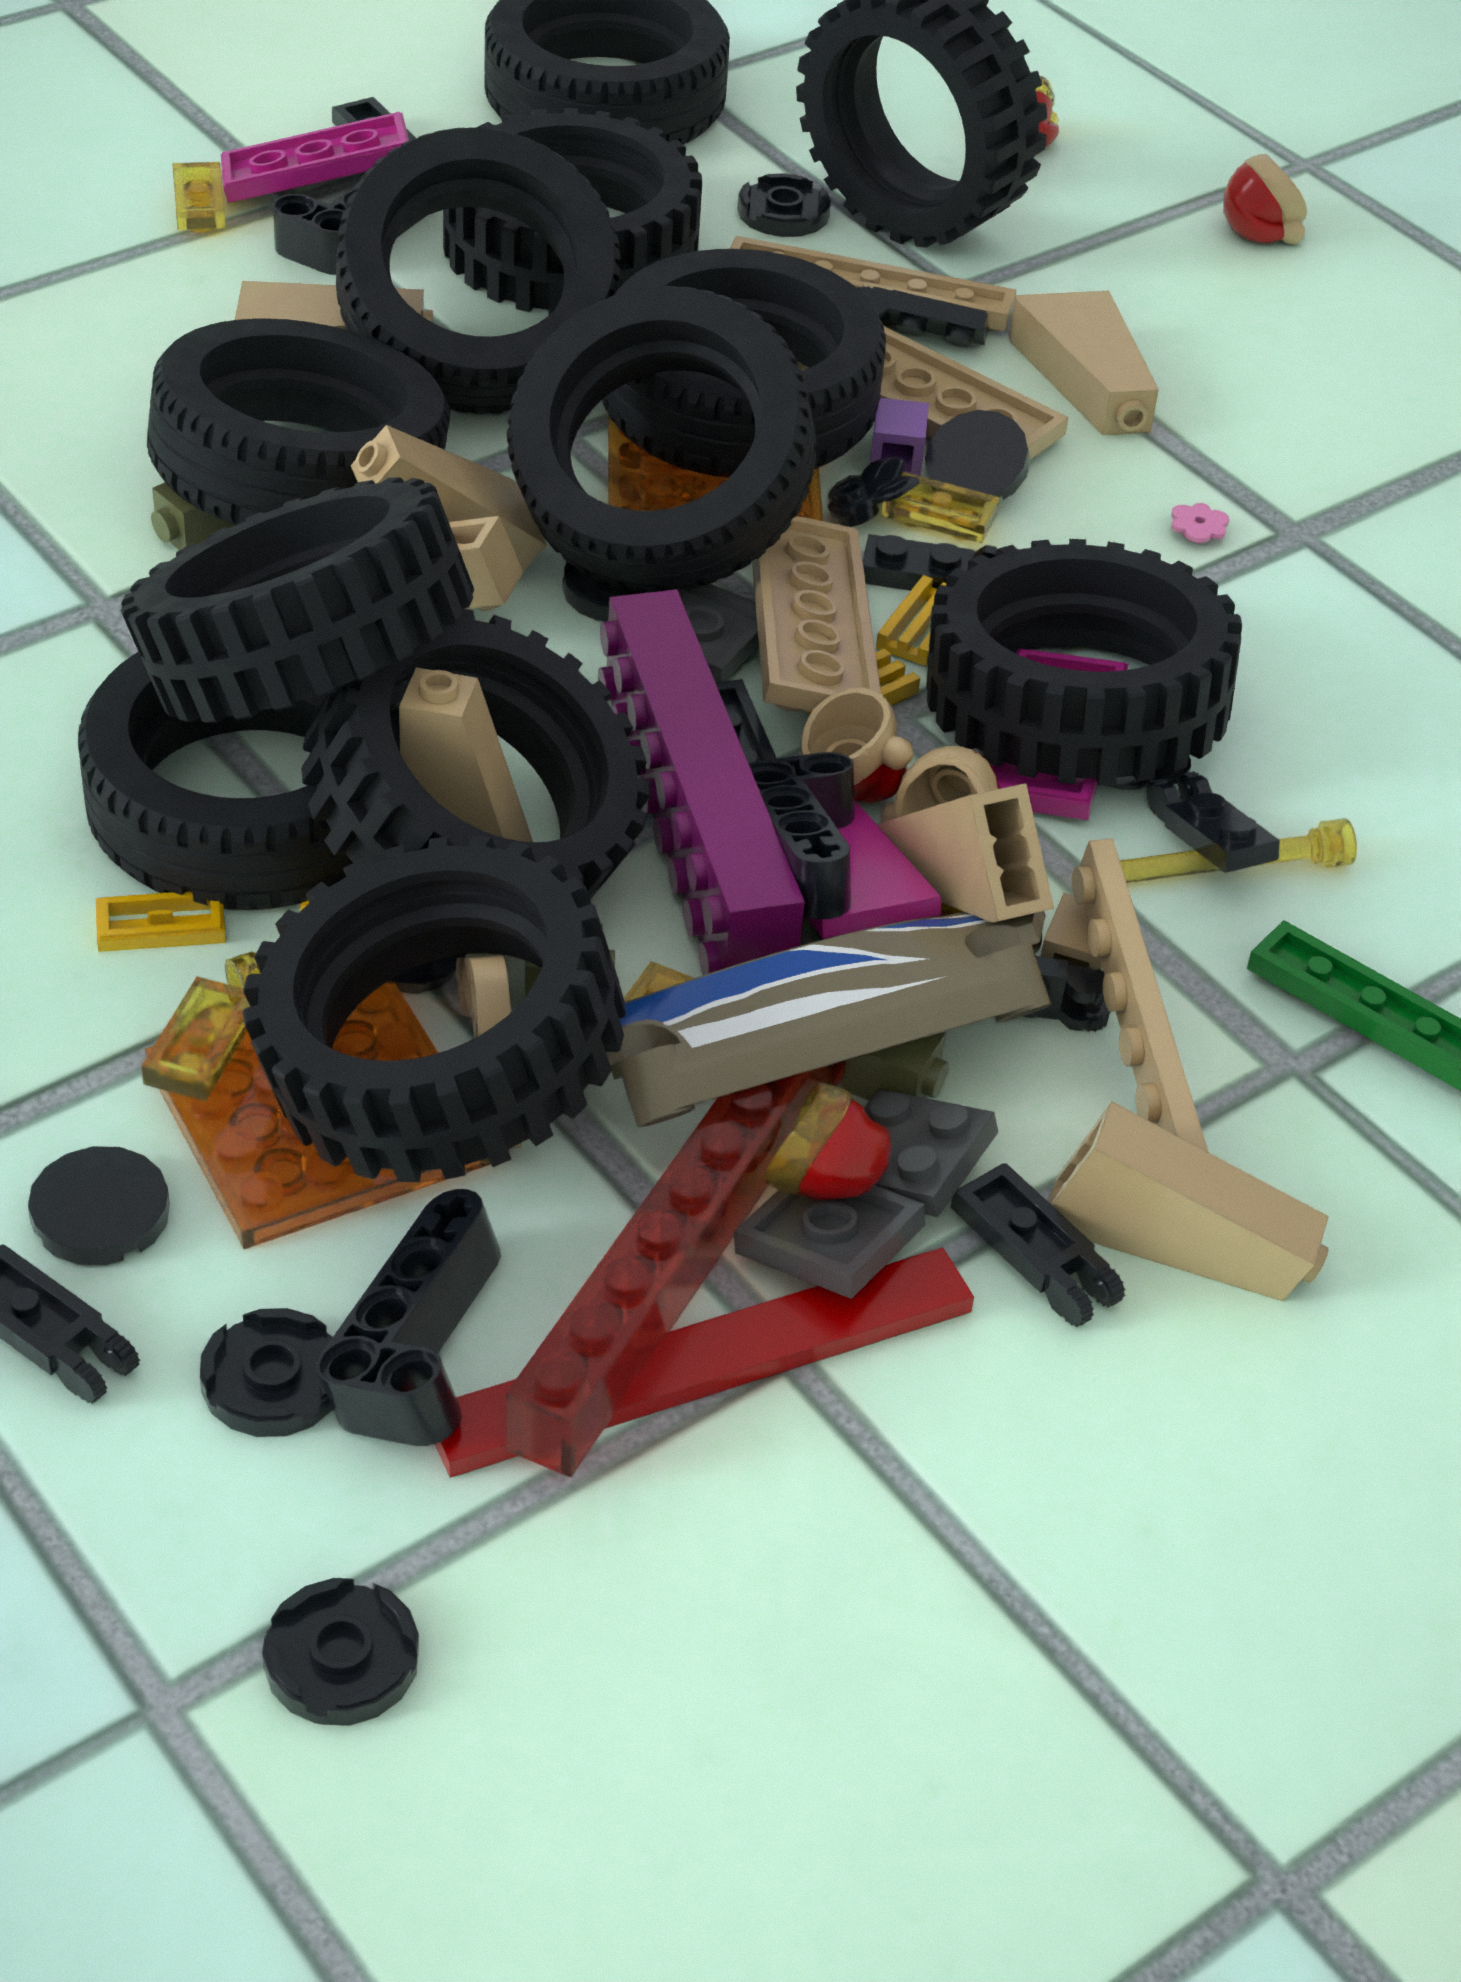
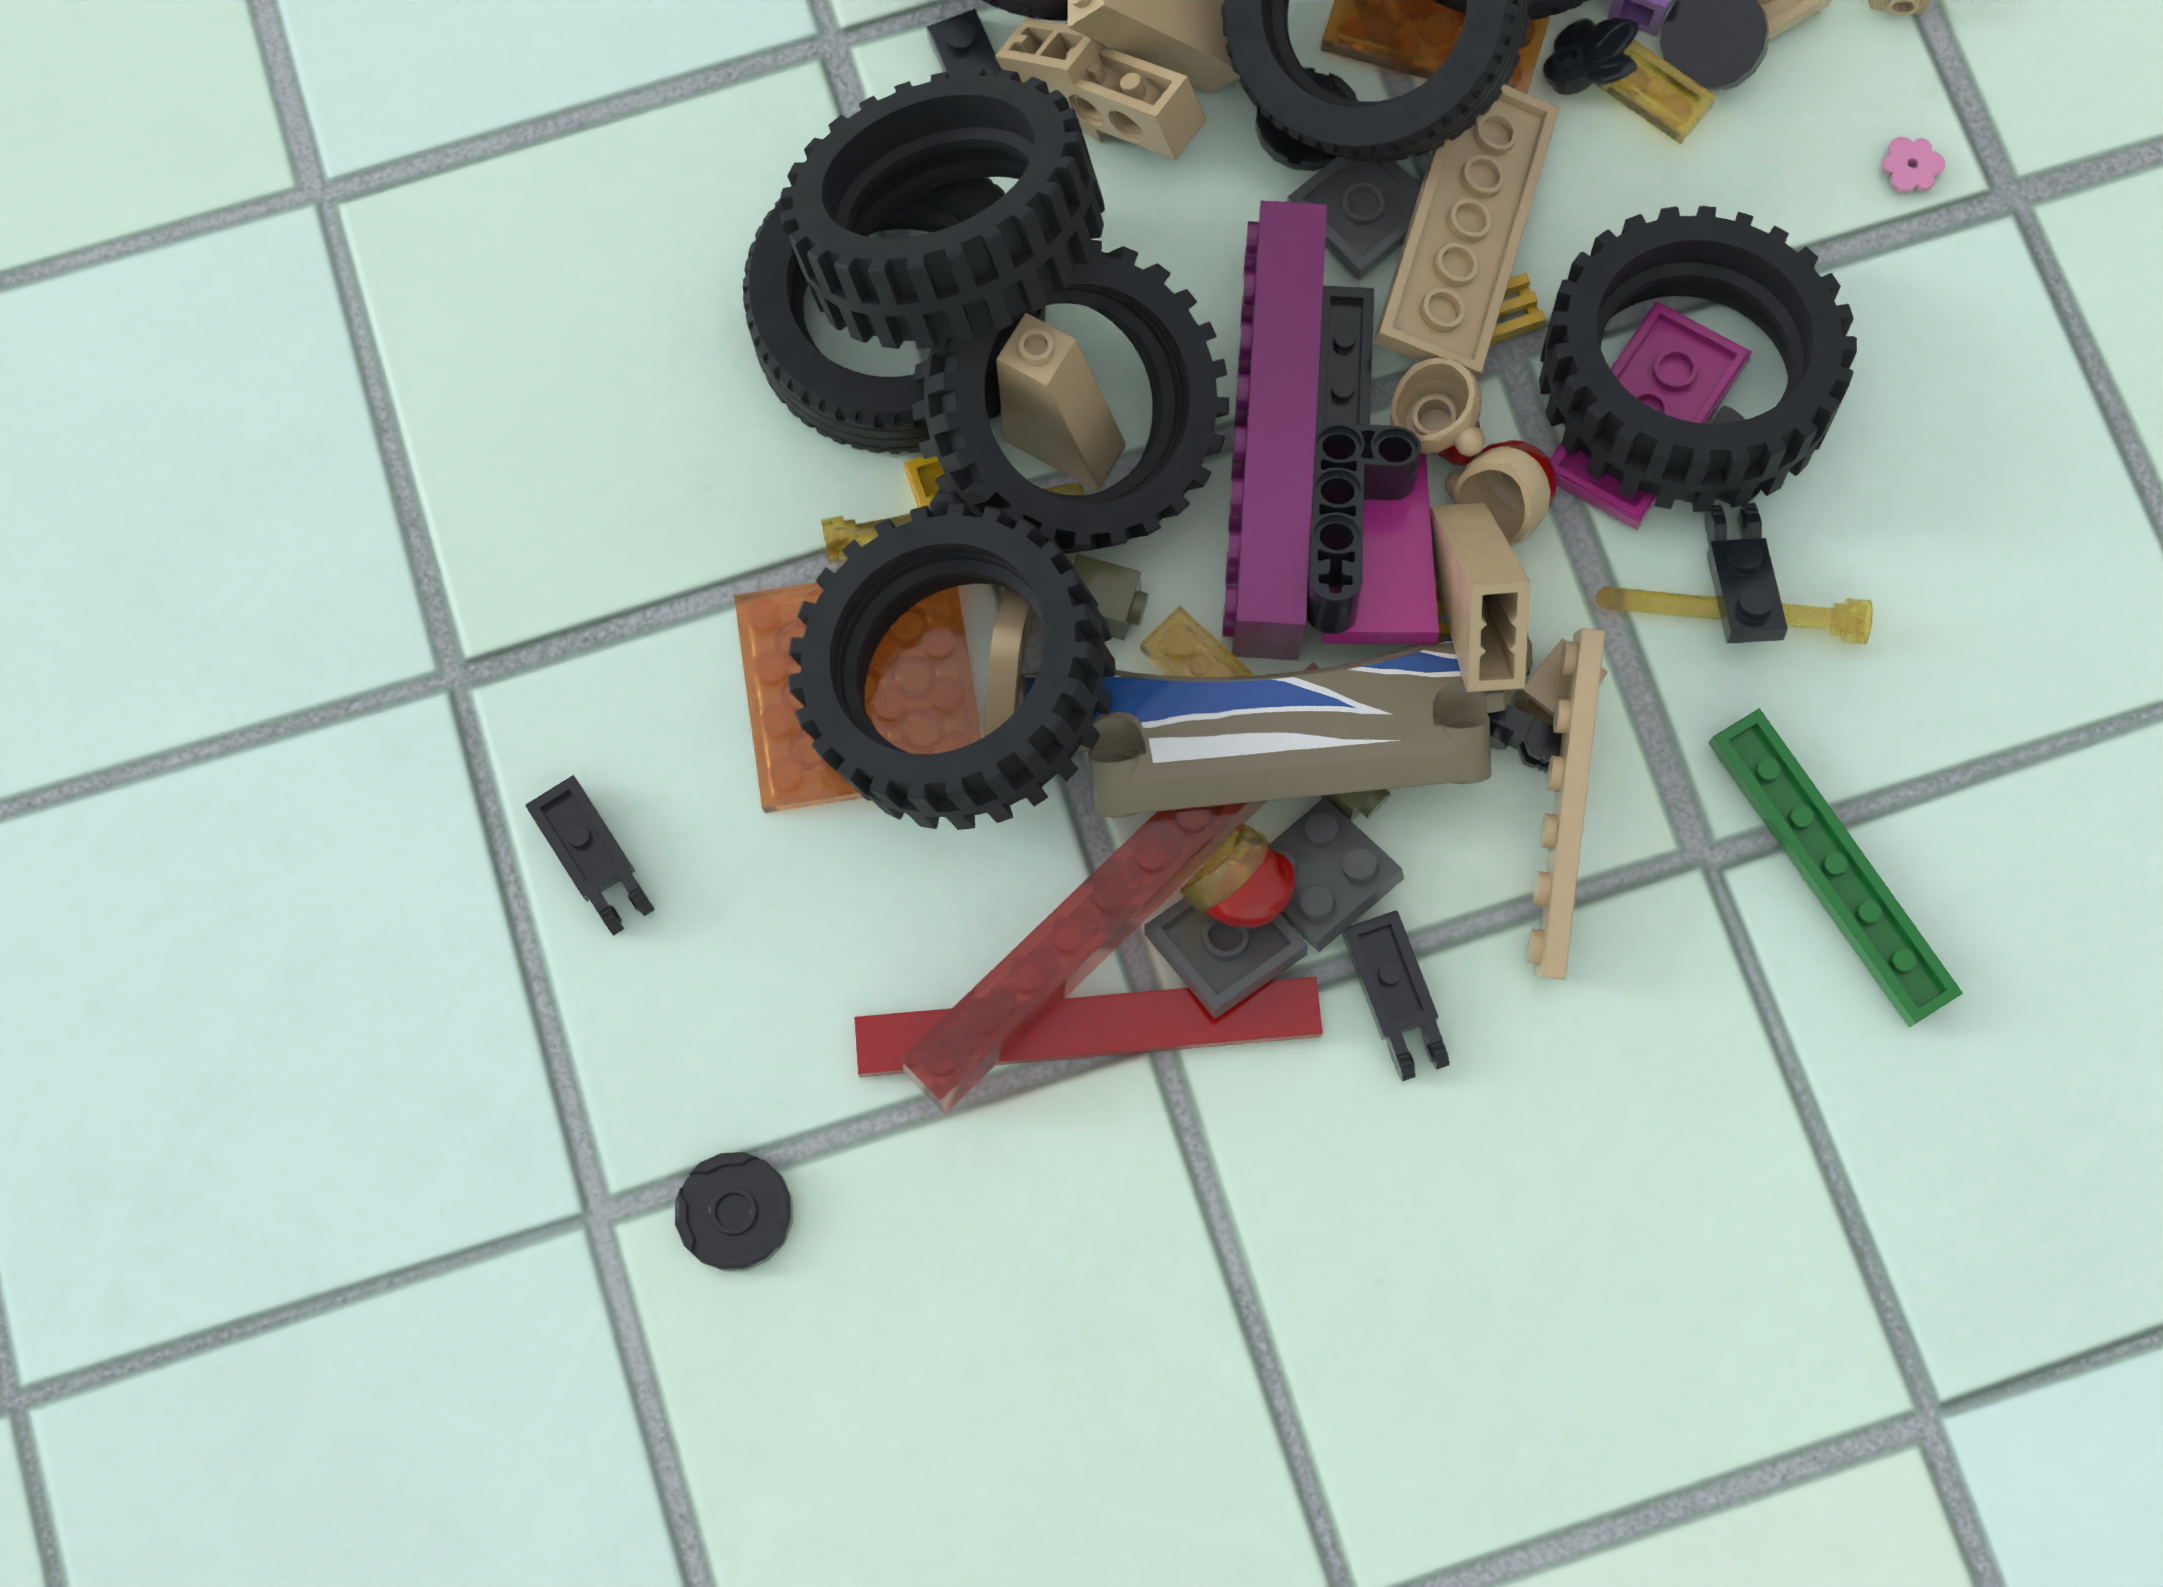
camera: 25 degrees right, 30 degrees up
black tile [28,1146,170,1265] -> none
yellow tile [96,892,226,952] -> none
clear yellow plate [141,976,250,1101] -> none
black tile [200,1308,333,1437] -> none
black beam [316,1189,501,1446] -> none
black hinge [862,534,997,591] -> none
yellow tile [876,575,946,666] -> none
tan slope [1047,1101,1329,1301] -> none

